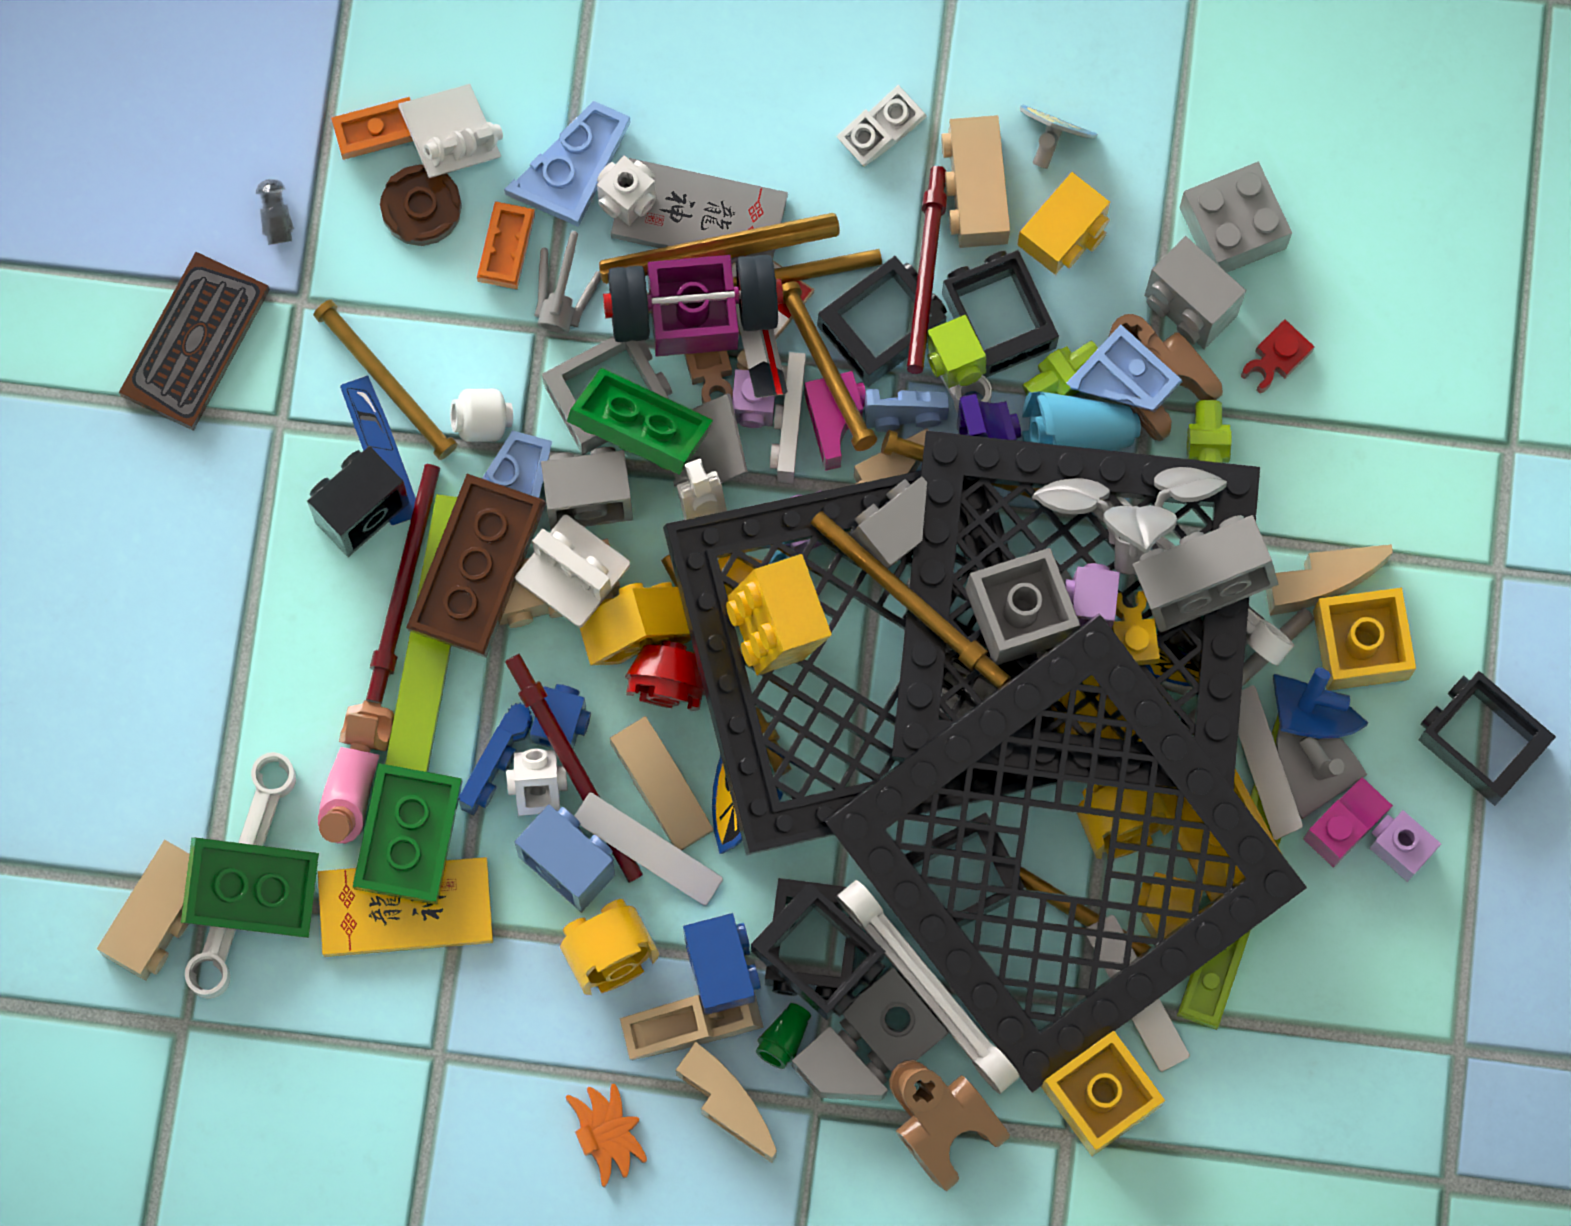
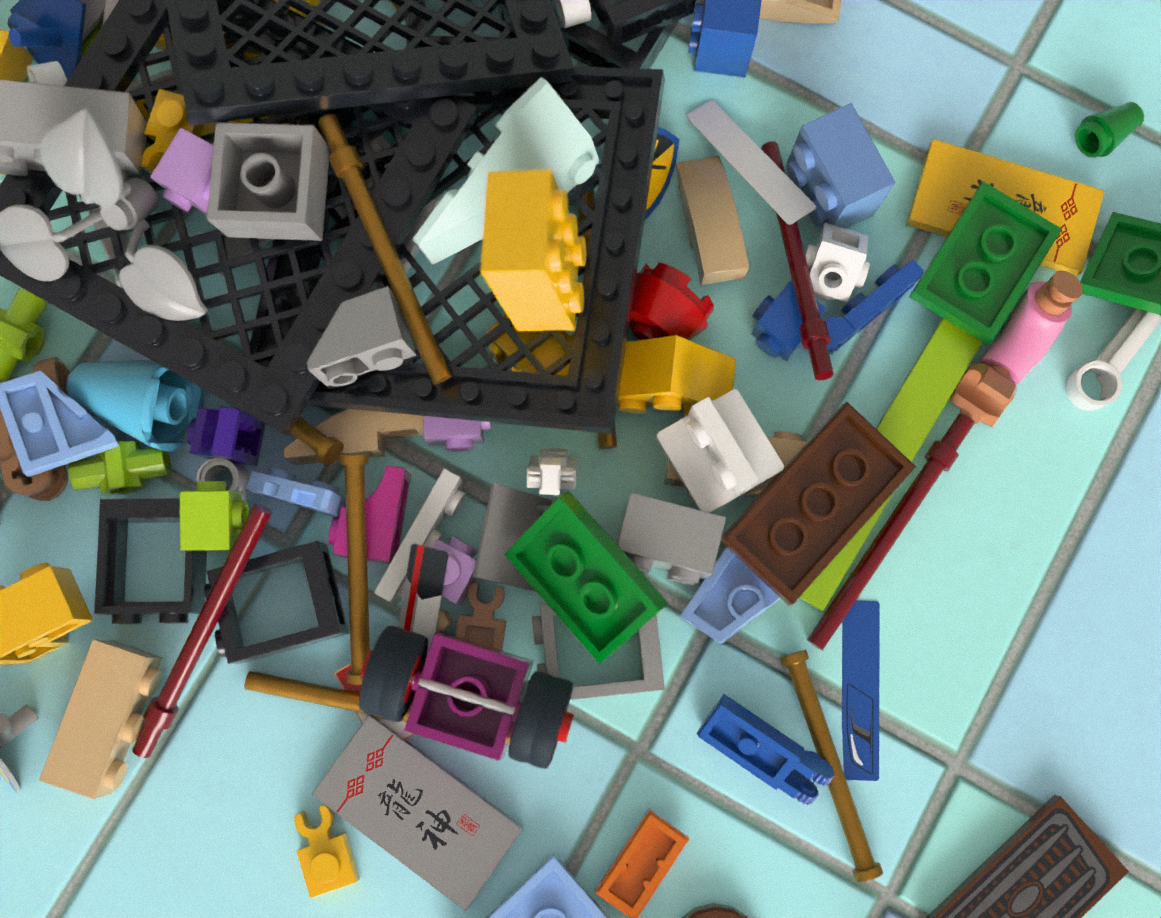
camera: 155 degrees left, 5 degrees up
black brick [307,445,410,558] -> none
white head [450,388,513,442] -> none
light grey plant [534,231,601,334] -> none
yellow brick [560,899,659,995] -> none
white brick [597,156,656,226] -> none
pearl gold axle [599,213,840,284] -> none
white slope [836,85,927,167] -> none
none -> yellow plate [294,804,360,898]
none -> light aqua wedge [413,77,600,265]
none -> blue hinge [696,694,835,805]
none -> green cone [1075,102,1144,158]

